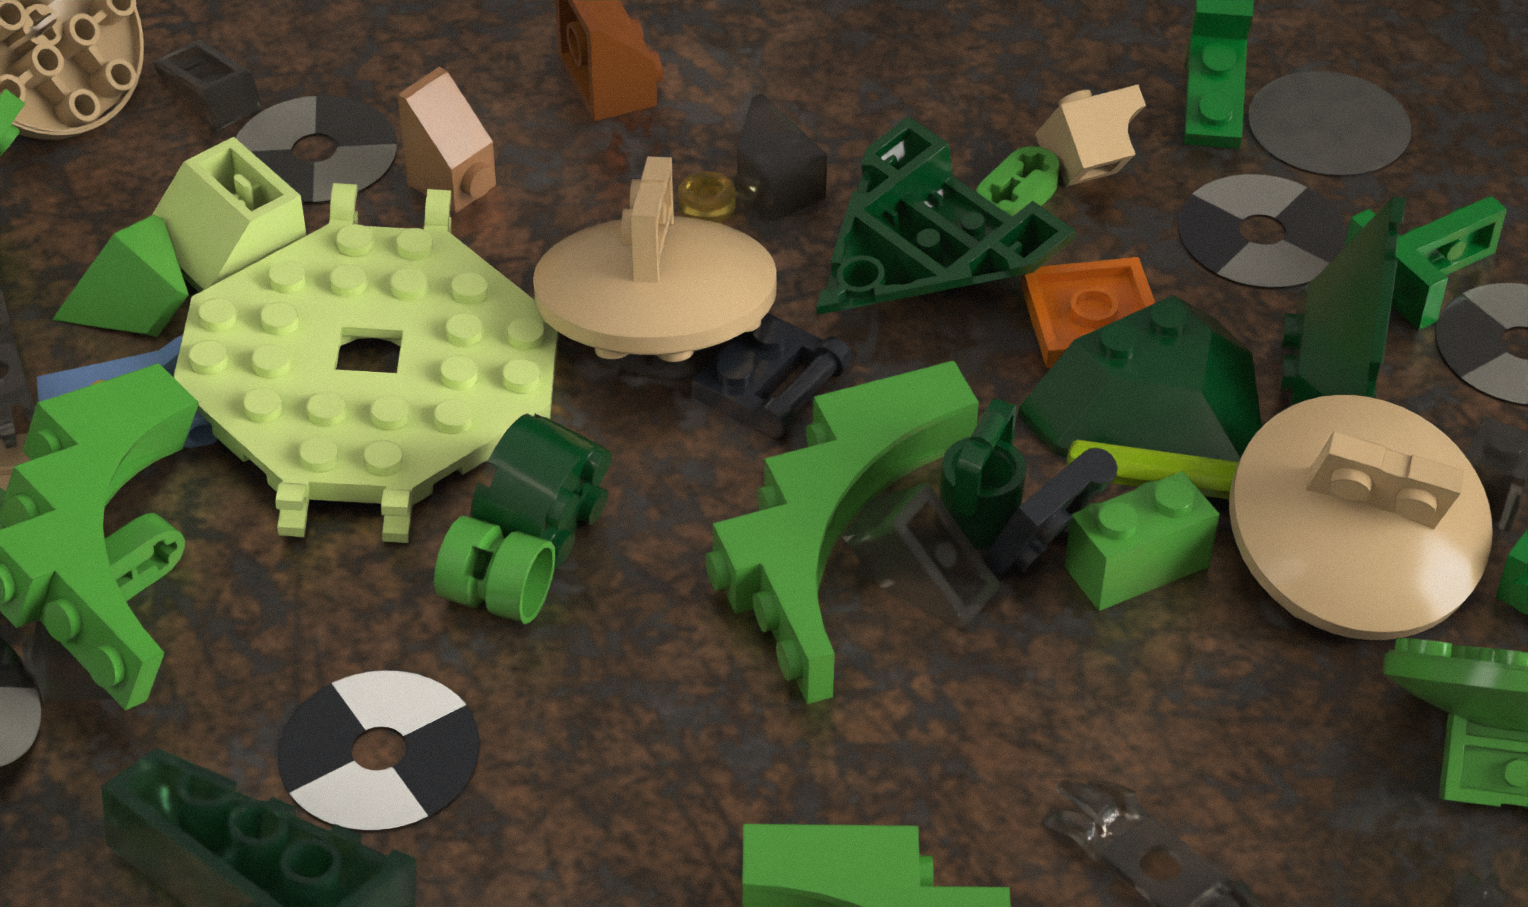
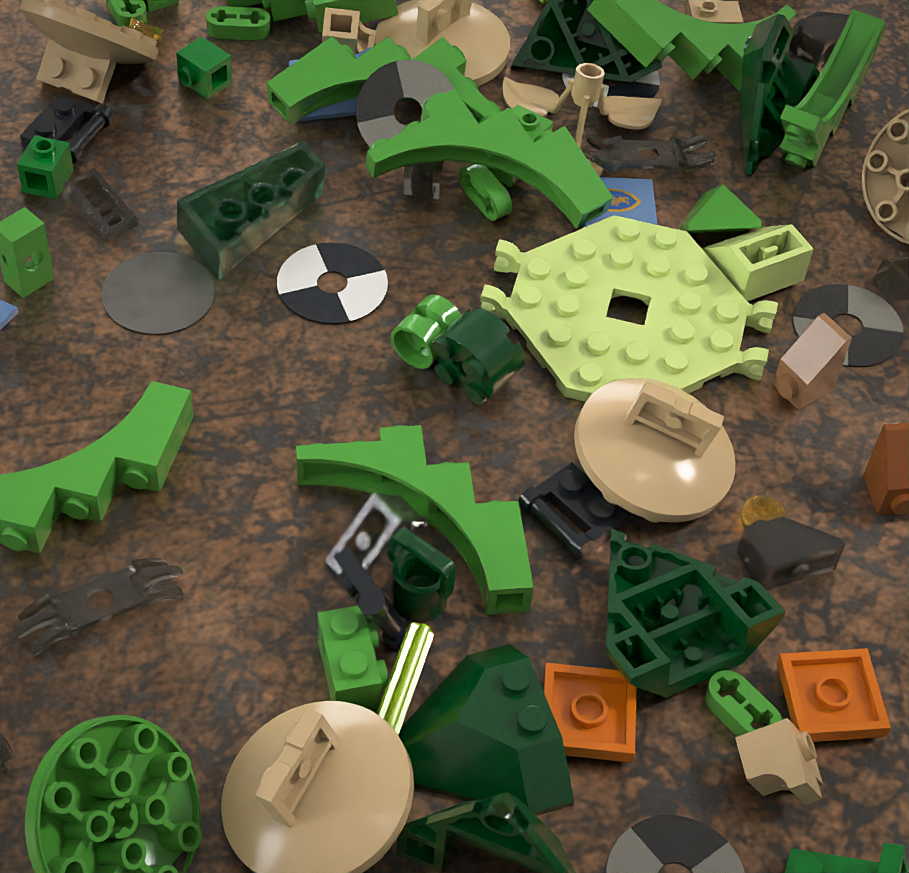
camera: 100 degrees right, 5 degrees up
none -> orange plate [777,648,891,742]

